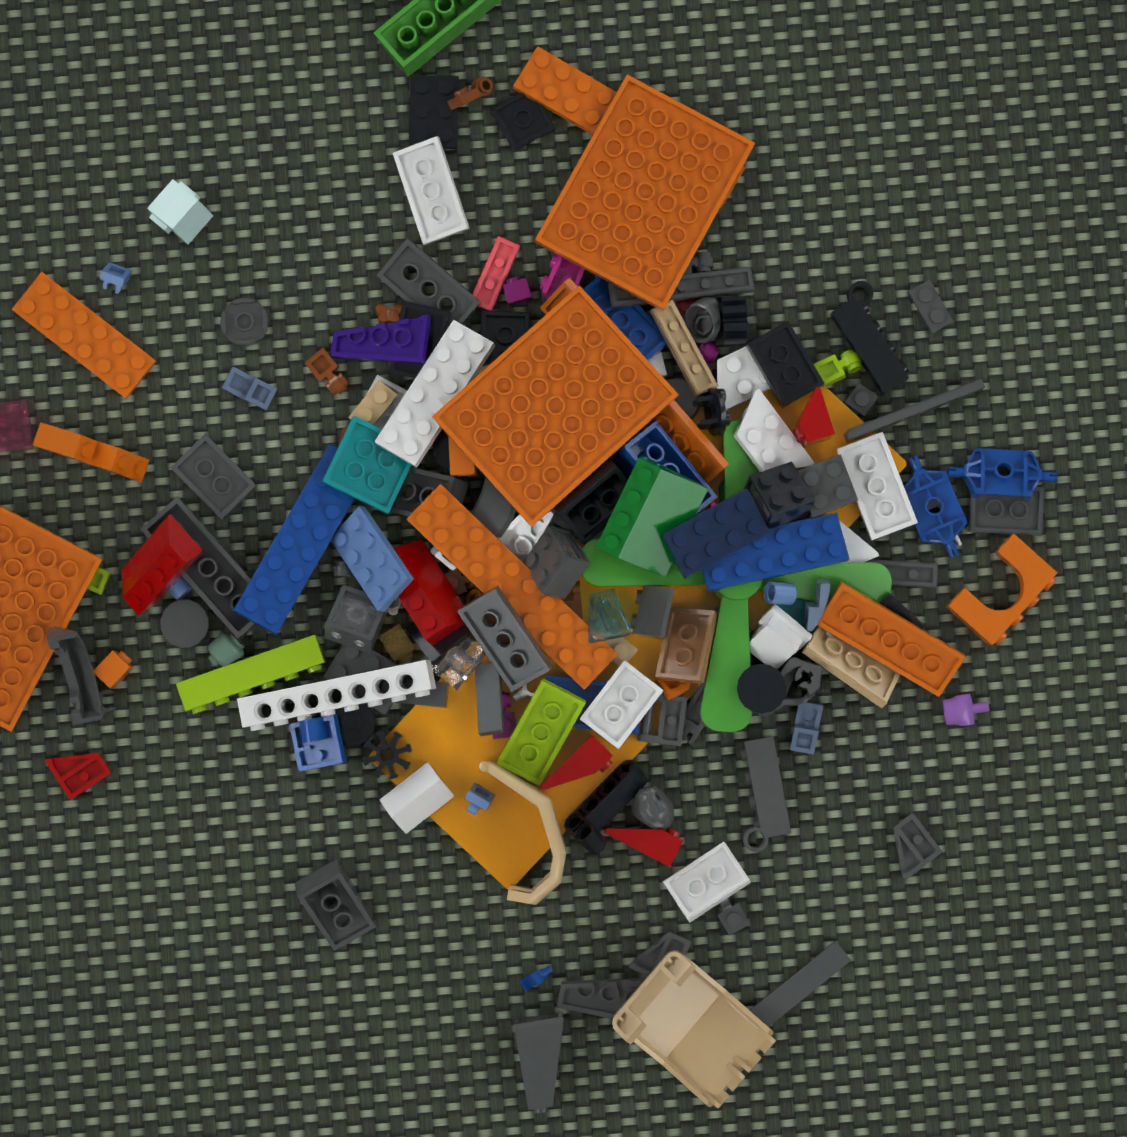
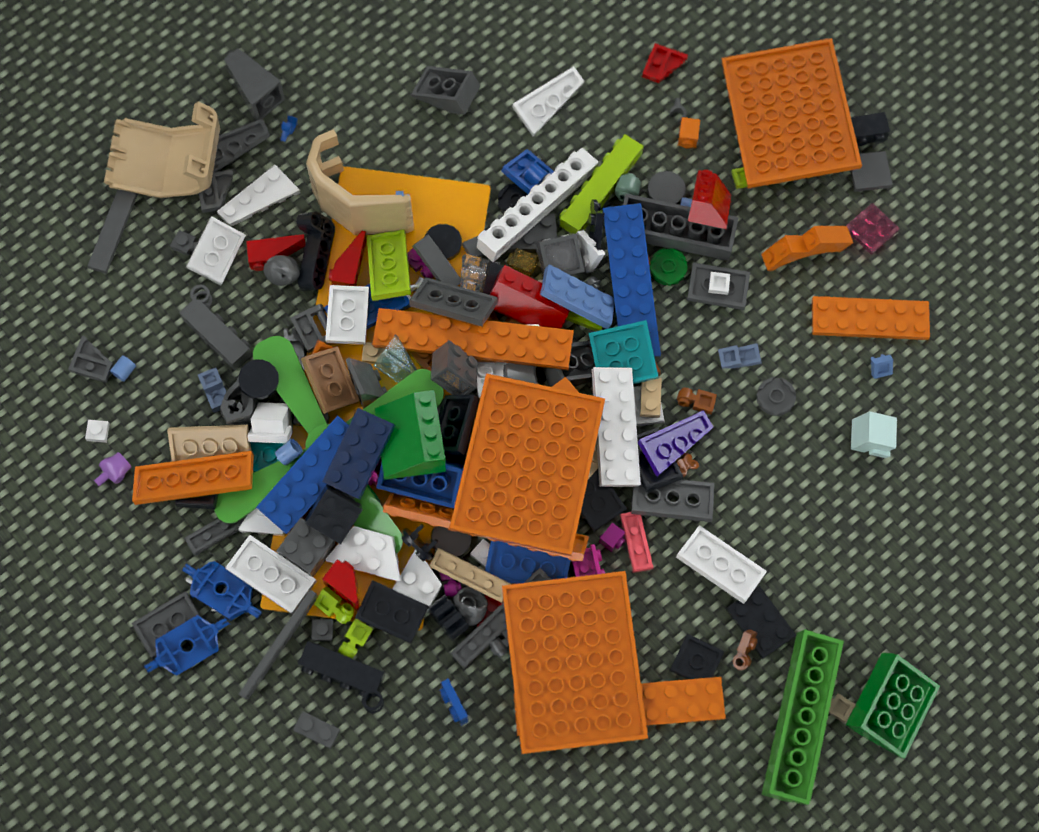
camera: 140 degrees right, 15 degrees down
dark grey windscreen [47,627,103,725] -> none
black gear [362,730,413,779] -> none
white piece [380,762,454,834] -> none
sand blue slope [804,578,830,631] -> none
orange arch [946,534,1057,646] -> none
none -> white plate [85,420,110,443]
none -> medium blue beam [110,355,136,382]
none -> white wing [217,165,300,227]
none -> lime plate [314,587,354,624]
none -> black tile [425,224,462,261]
none -> blue plate [440,679,468,726]
none -> white wing [512,67,584,136]
none -> white wing [576,230,605,273]
none -> black hinge [587,199,604,250]
none -> green tile [649,248,688,286]
none -> white plate [708,272,730,295]

